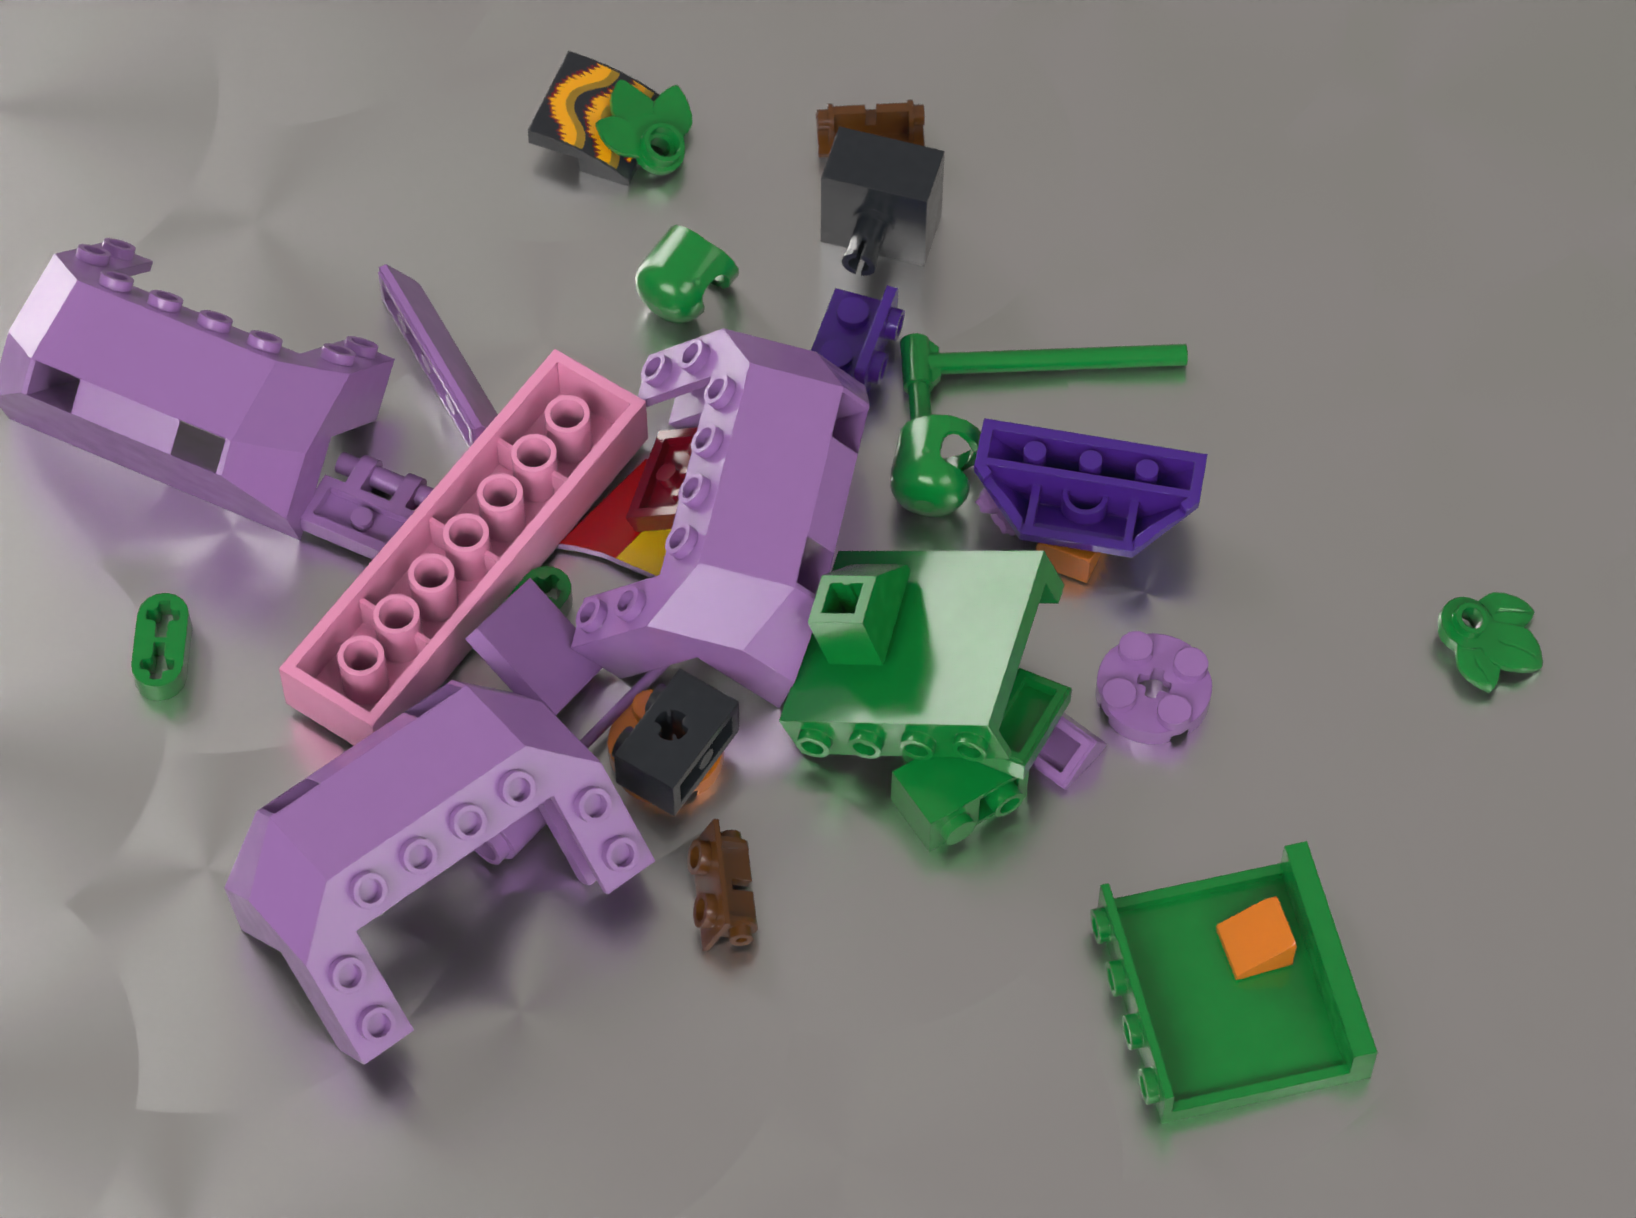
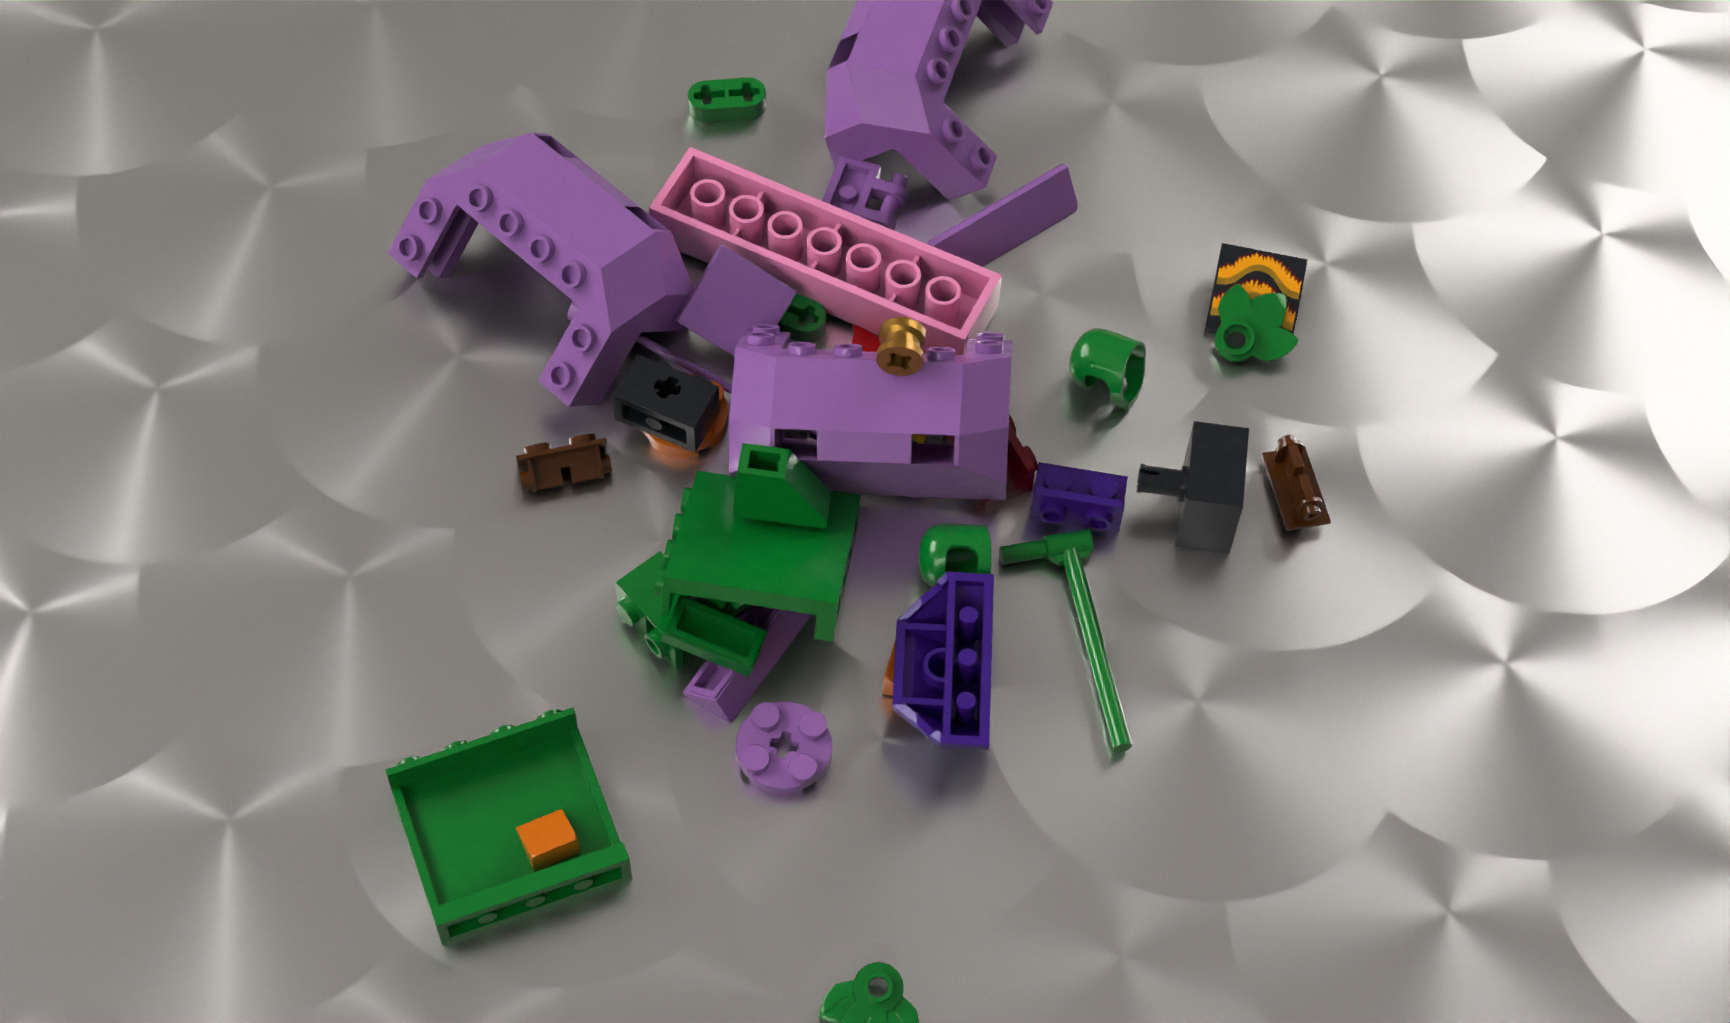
camera: 80 degrees right, 0 degrees up
none -> pearl gold wheel [876,317,926,376]

